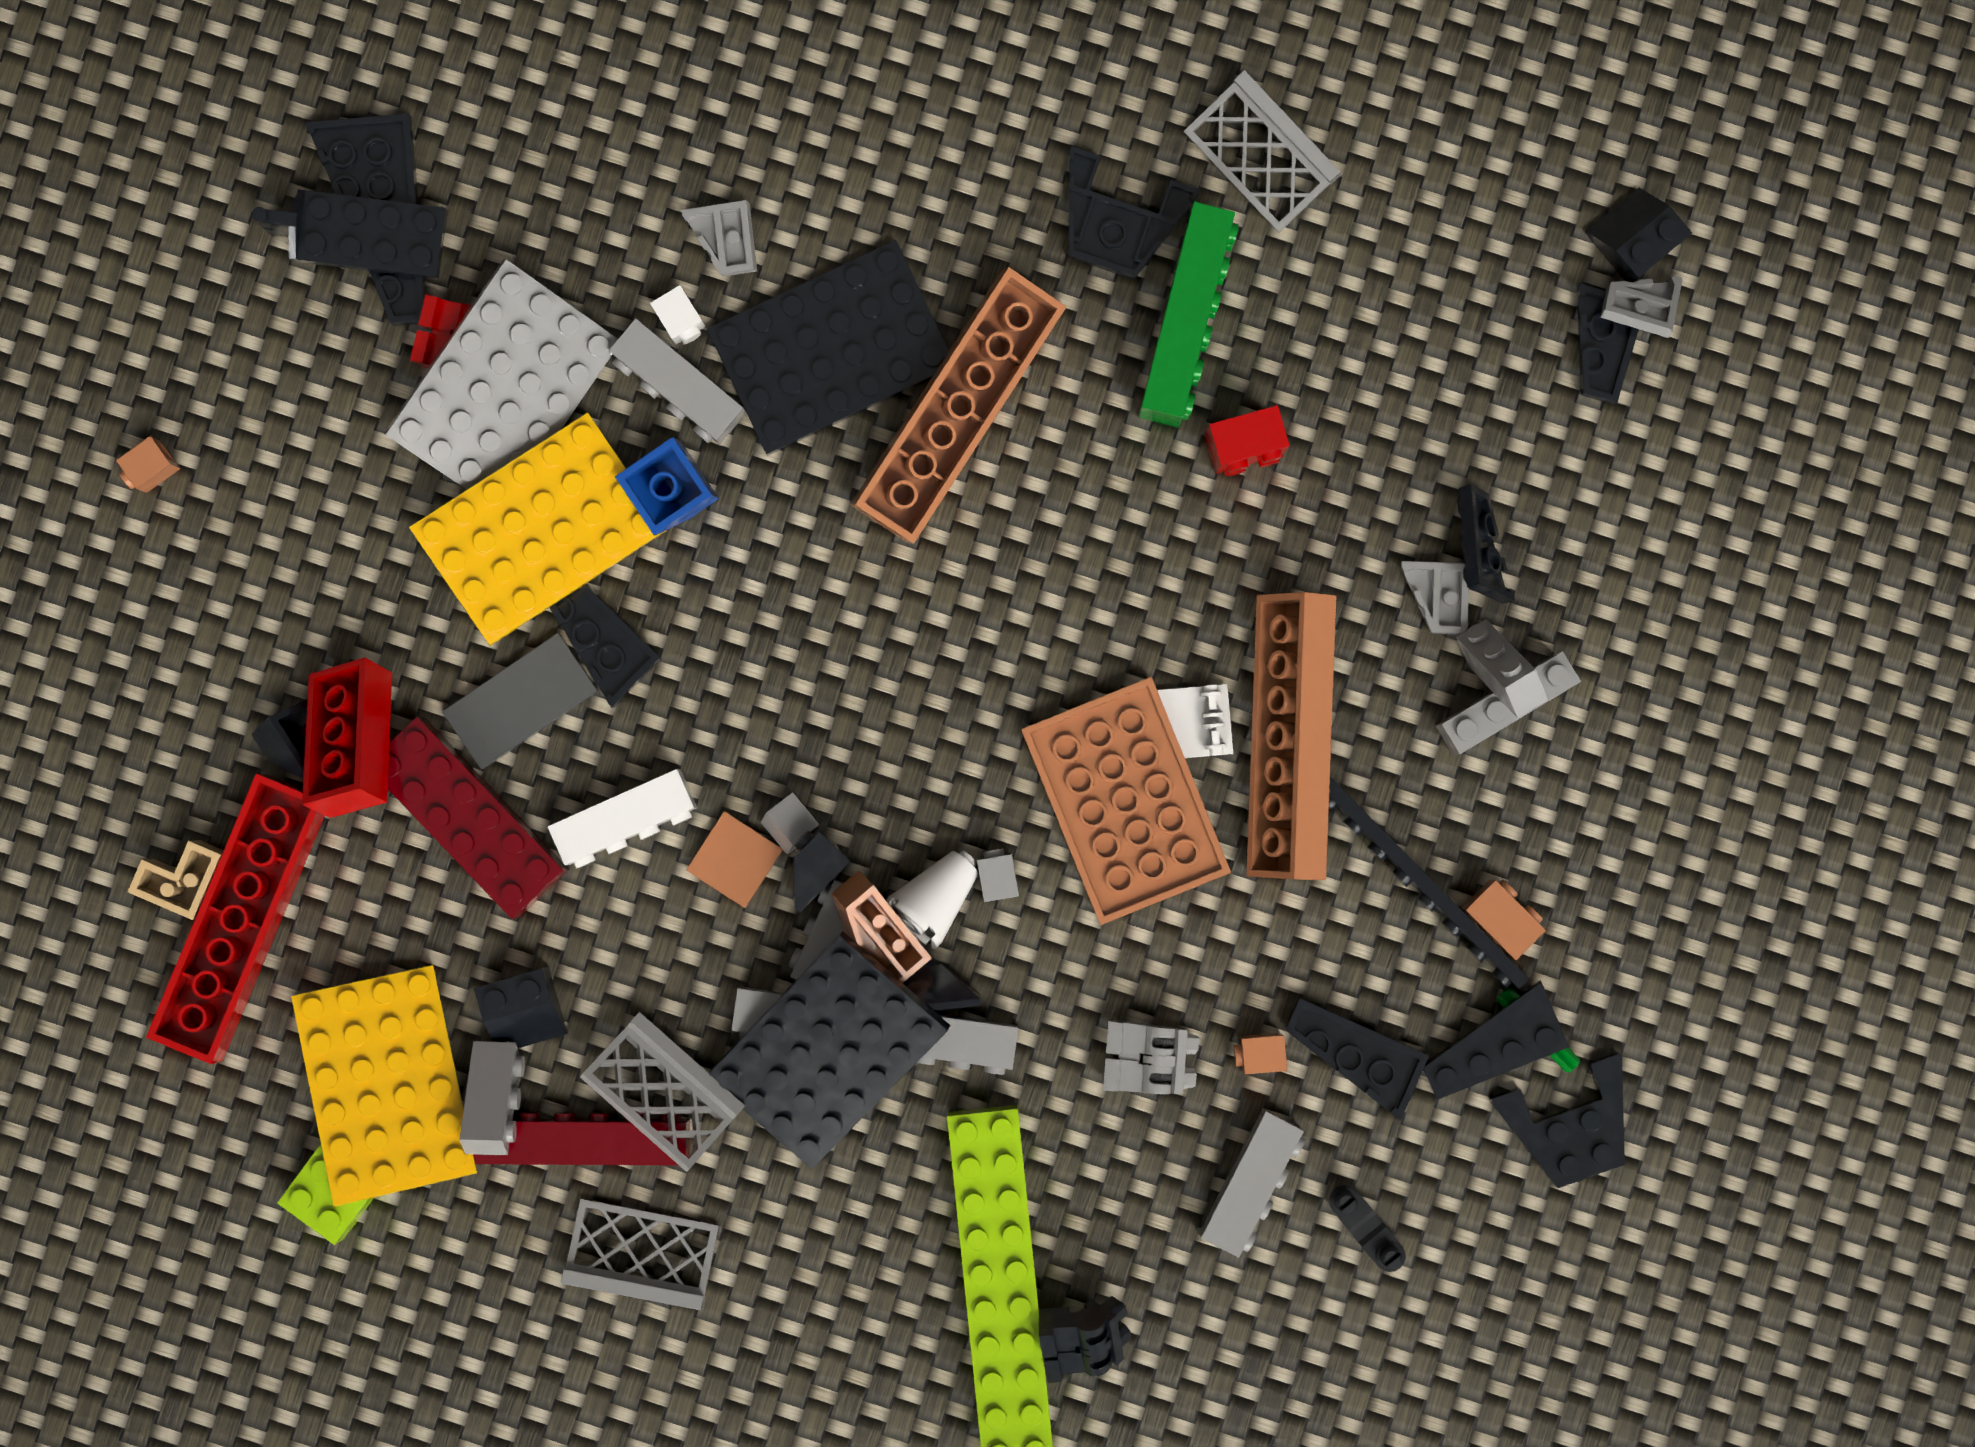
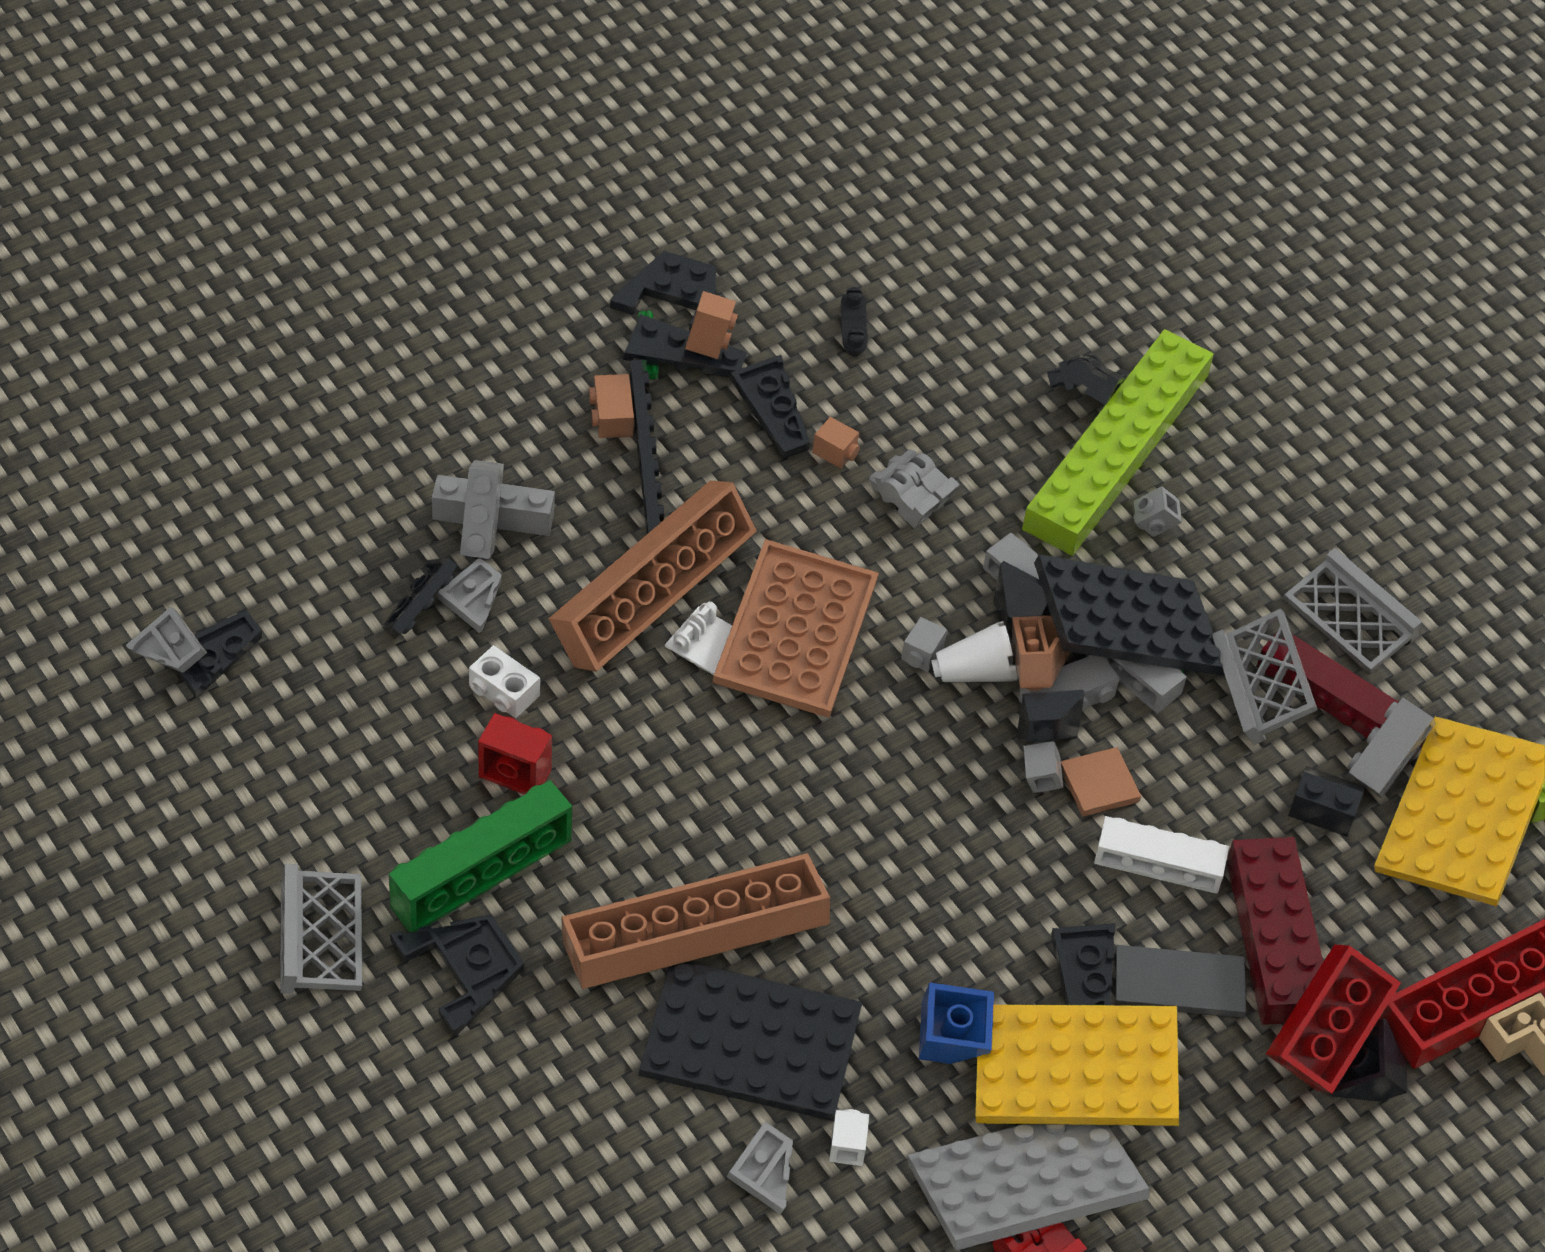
camera: 150 degrees left, 35 degrees down
light grey brick [609,319,746,445] -> none
light grey brick [1199,1108,1305,1258] -> none
black slope [1585,187,1692,283] -> none
none -> white brick [469,645,540,718]
none -> nougat brick [685,291,738,359]
none -> light grey brick [1134,486,1182,537]

